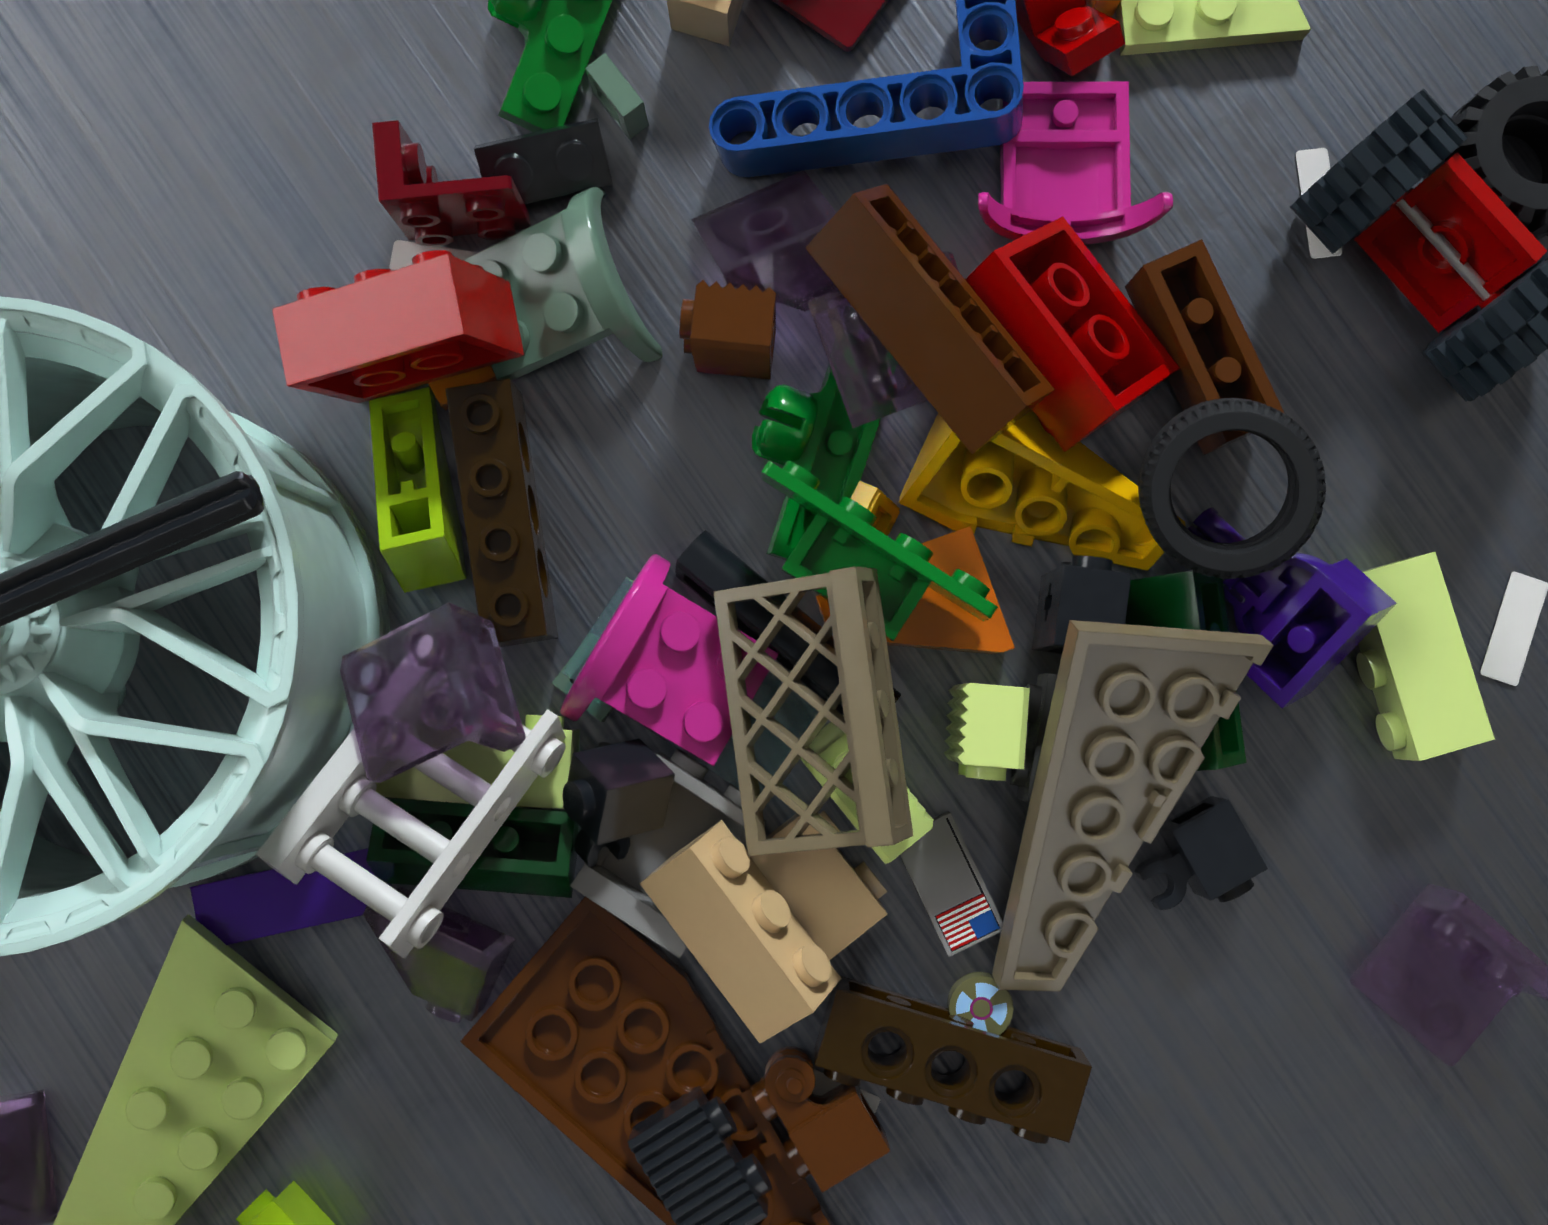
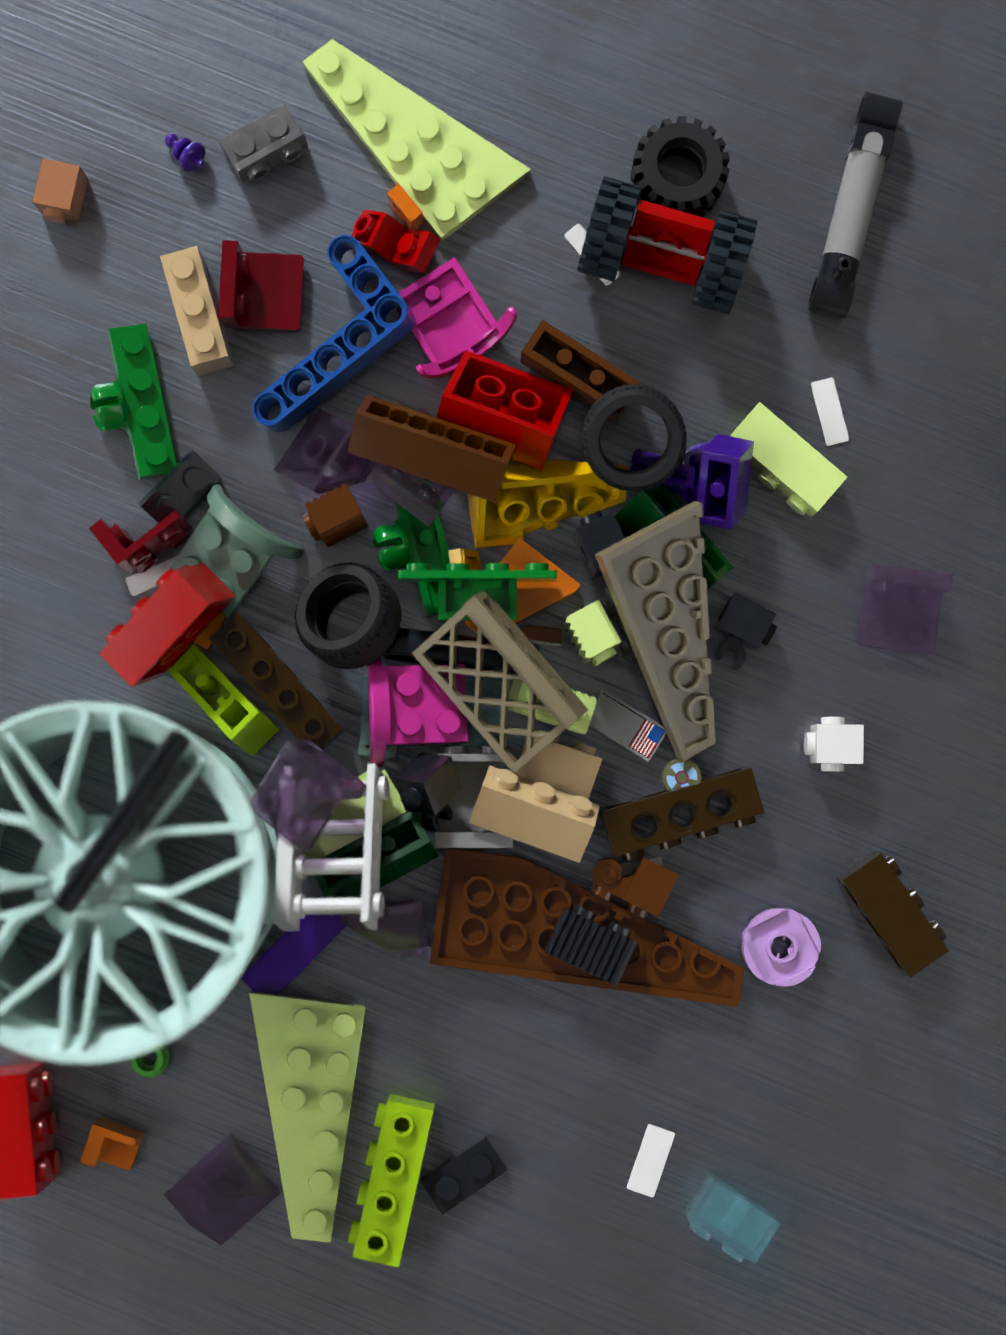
camera: 40 degrees left, 0 degrees up
sand green tile [585,53,649,140] -> none
none -> black tyre [294,562,402,670]
none -> reddish brown tile [523,624,563,647]
none -> white brick [804,717,864,772]

